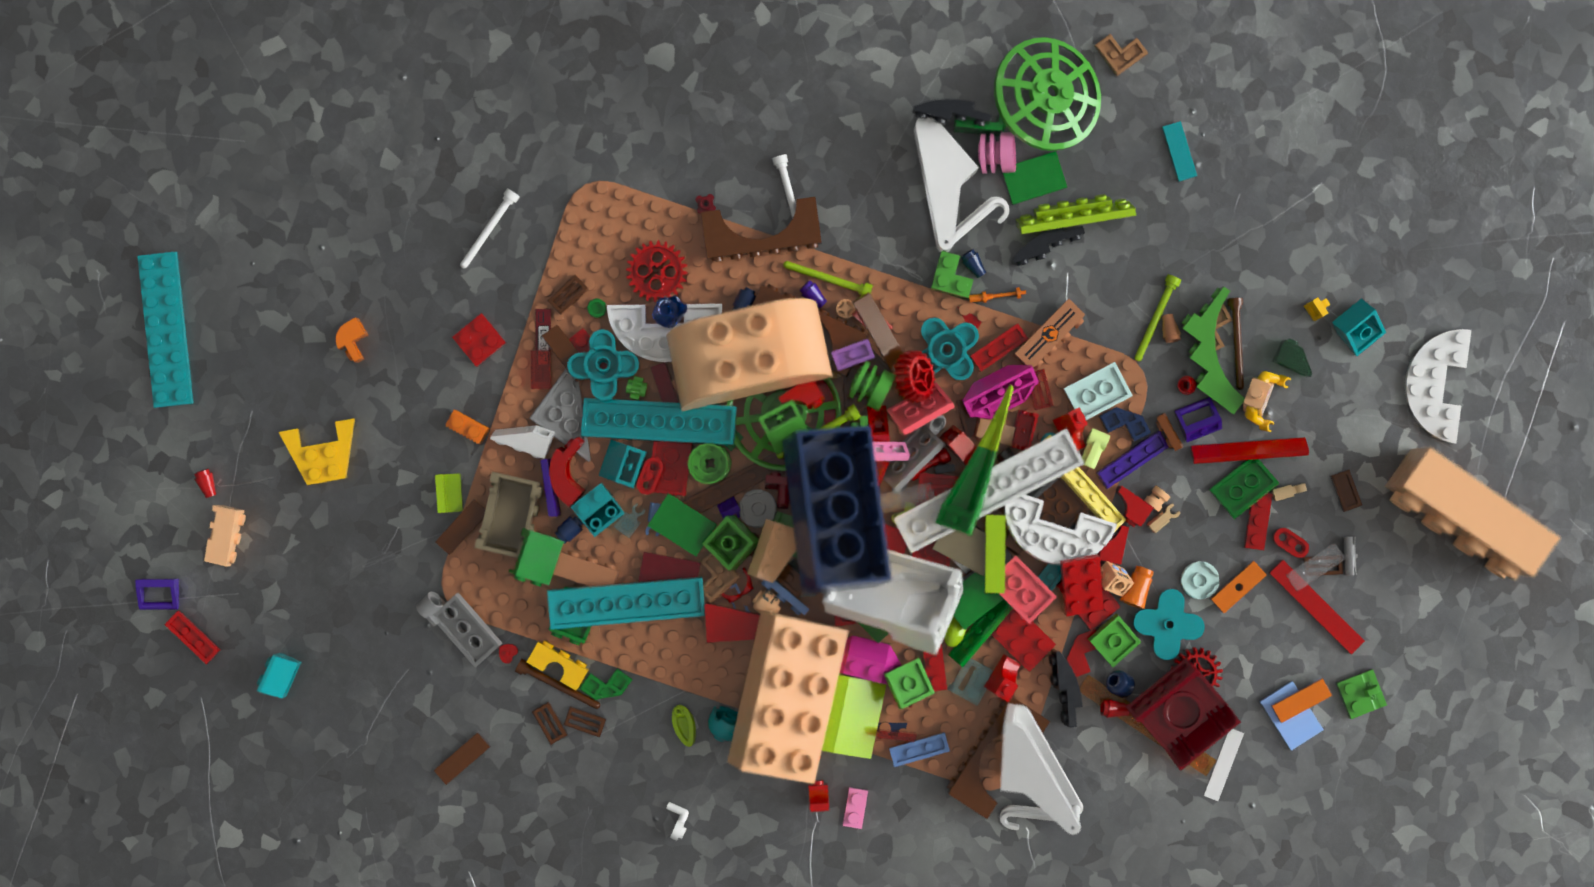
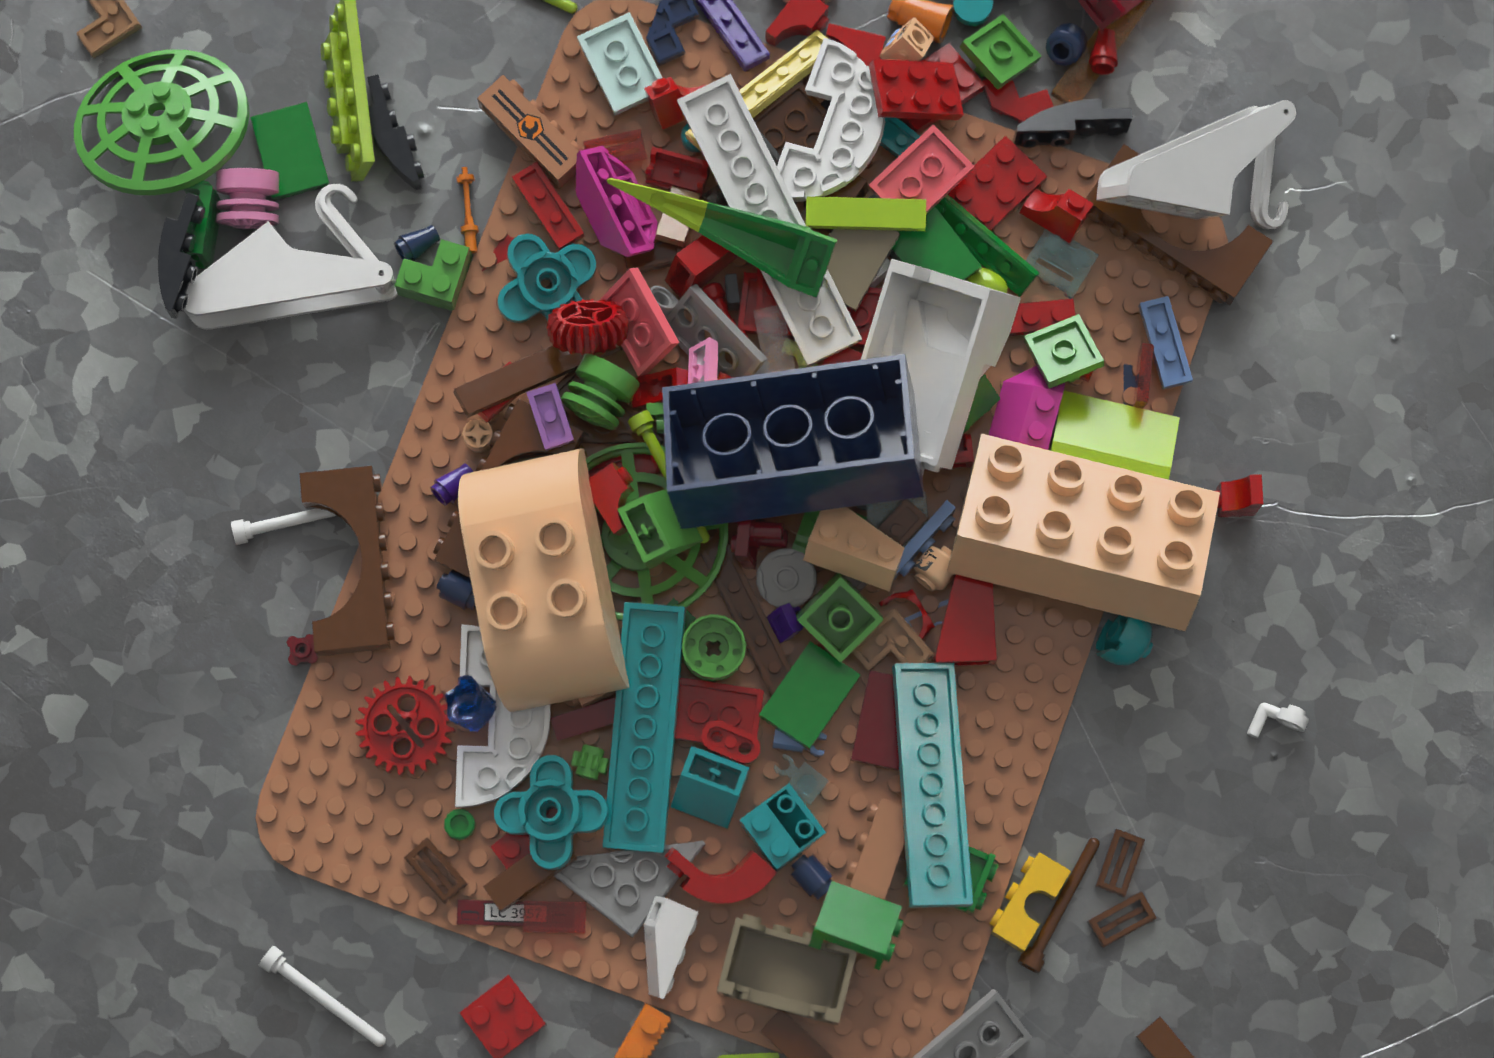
camera: 90 degrees left, 10 degrees down
red piece [499,644,519,664] -> none
dark purple tile [540,459,561,517] -> none
green tile [579,668,633,700] -> none
lime arm [672,705,696,747] -> none
lime piece [783,261,873,296] -> none
bright pink piece [843,787,868,829] -> none
yellowish green piece [1081,428,1110,469] -> none

